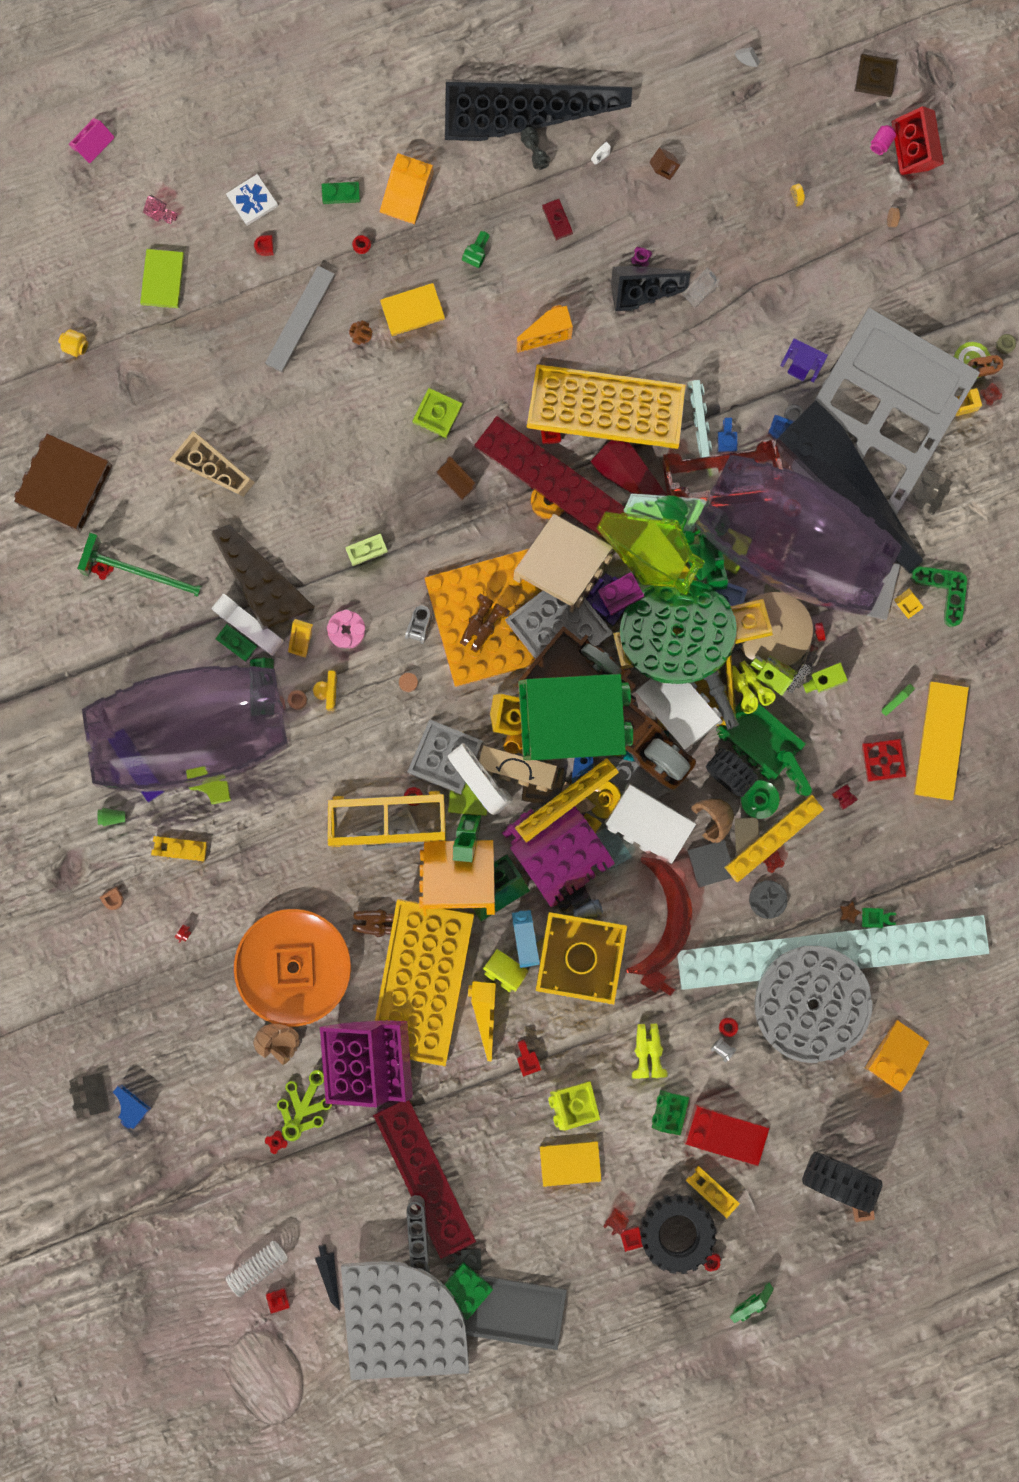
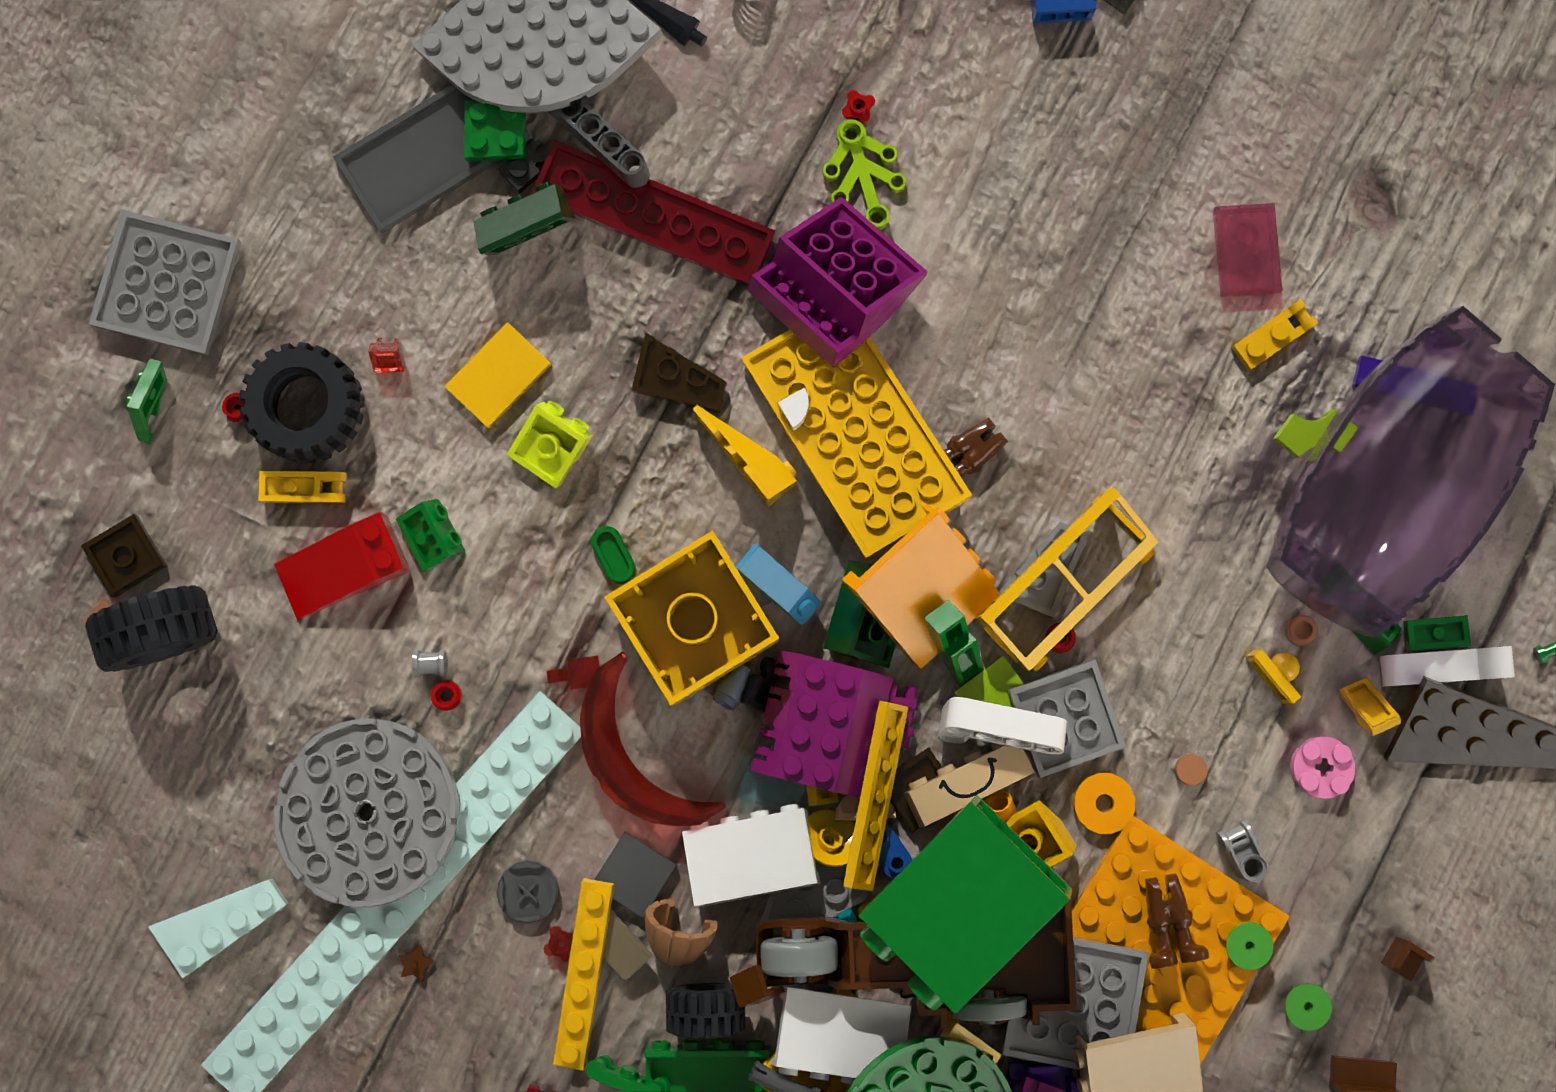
camera: 135 degrees right, 0 degrees up
bright green cone [97,808,125,827] -> none
nougat tile [99,887,124,910] -> none
red plate [175,925,192,943] -> none
orange dish [234,909,351,1027] -> none
medium nougat hair [253,1024,300,1065] -> none
yellowish green plate [345,534,388,566] -> none
neon yellow slope [483,949,529,992] -> none
red plate [516,1039,541,1077] -> none
red plate [619,1226,643,1252] -> none
neon yellow piece [631,1023,668,1079] -> none
green dish [741,780,780,819] -> none
green plate [862,908,896,928] -> none
light orange slope [864,1020,930,1092] -> none
none -> dark brown tile [81,514,167,598]
none -> light grey plate [88,210,241,356]
none -> light aqua wing [148,878,289,978]
none -> dark green slope [473,181,576,255]
none -> green tile [591,526,636,584]
none -> dark brown wing [631,332,727,413]
none -> reddish brown panel [729,965,785,1008]
none -> white tile [778,388,809,431]
none -> light orange tile [1073,773,1135,834]
none -> clear pink tile [1213,203,1283,297]
none -> bright green piece [1226,922,1273,970]
none -> bright green piece [1285,983,1332,1031]
none -> reddish brown panel [1381,937,1435,981]

